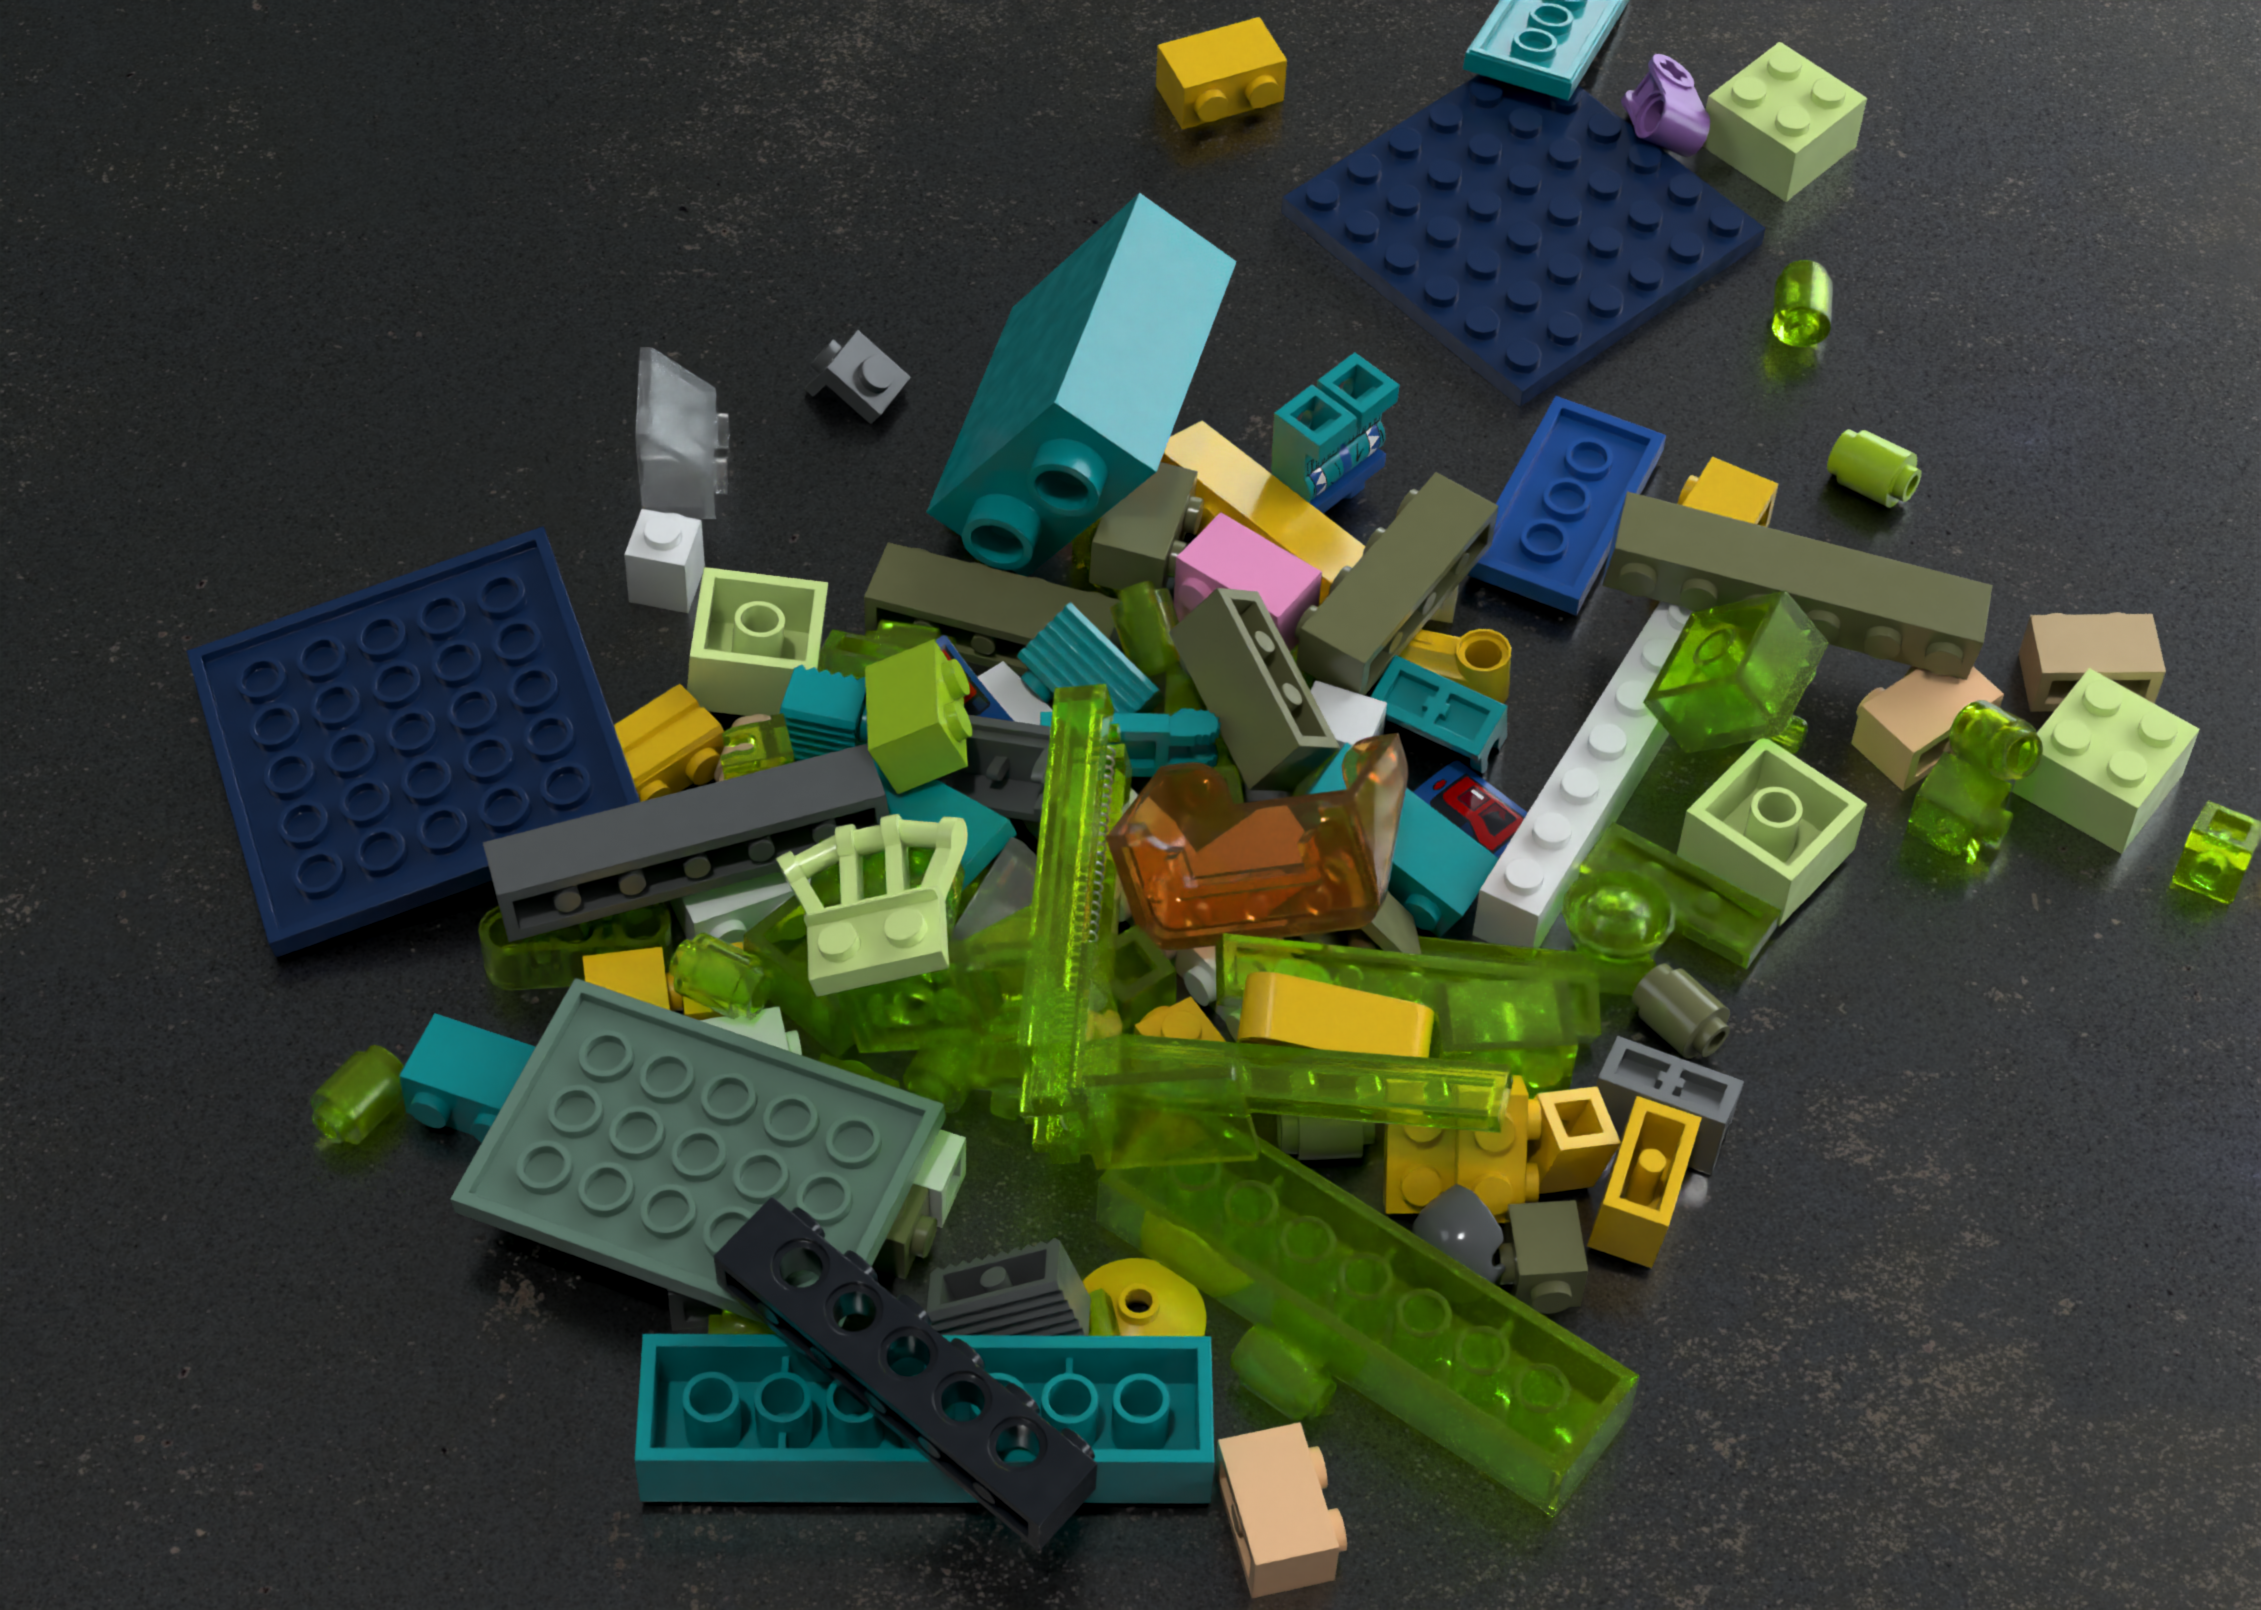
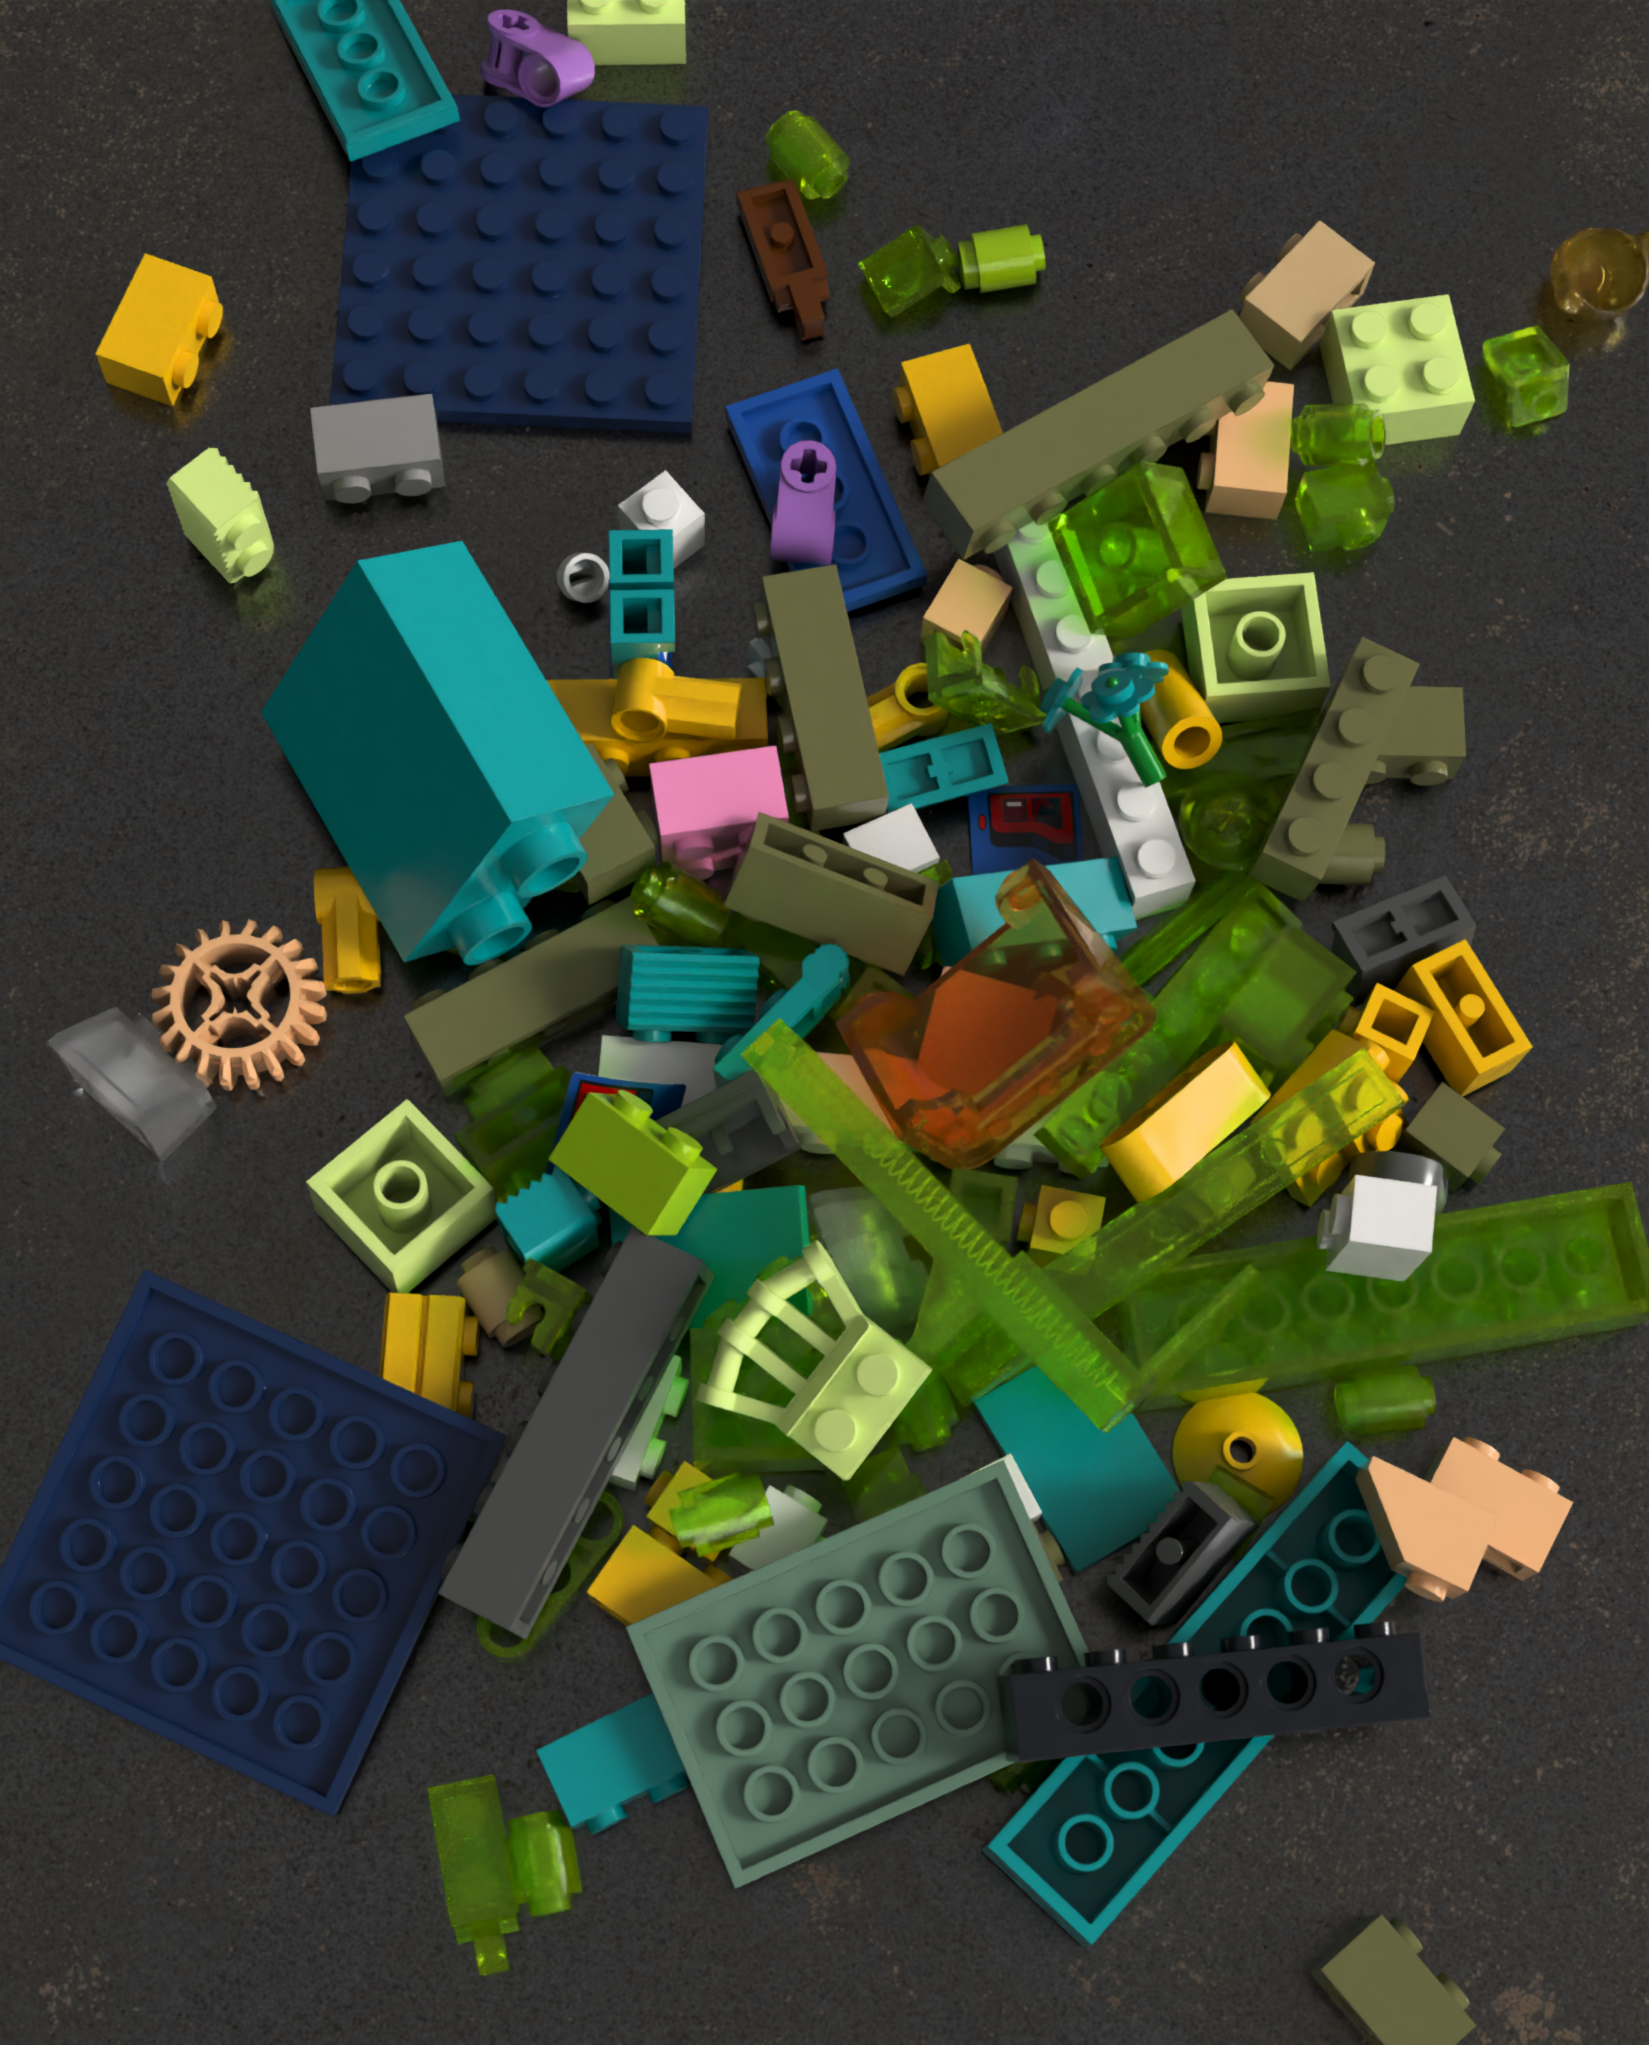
camera: 50 degrees left, 20 degrees up
white brick [624,509,705,613] -> none
dark grey bracket [804,330,911,424] -> none
none -> light nougat gear [151,918,327,1091]
none -> yellowish green brick [166,448,274,584]
none -> light grey brick [310,394,445,503]
none -> yellow piece [313,866,381,994]
none -> clear neon green hinge [427,1774,521,1976]
none -> yellow piece [610,658,741,743]
none -> white brick [618,470,705,568]
none -> reddish brown hinge [736,177,830,341]
none -> medium lavender piece [769,440,836,566]
none -> clear neon green bracket [858,224,962,318]
none -> light nougat brick [919,559,1013,671]
none -> clear neon green hinge [925,630,1046,736]
none -> teal tile [972,1337,1181,1576]
none -> teal plant [1040,652,1169,788]
none -> yellow brick [1140,650,1222,769]
none -> olive brick [1246,636,1420,903]
none -> white brick [1317,1175,1437,1282]
none -> light nougat slope [1355,1456,1500,1602]
none -> olive brick [1365,686,1466,786]

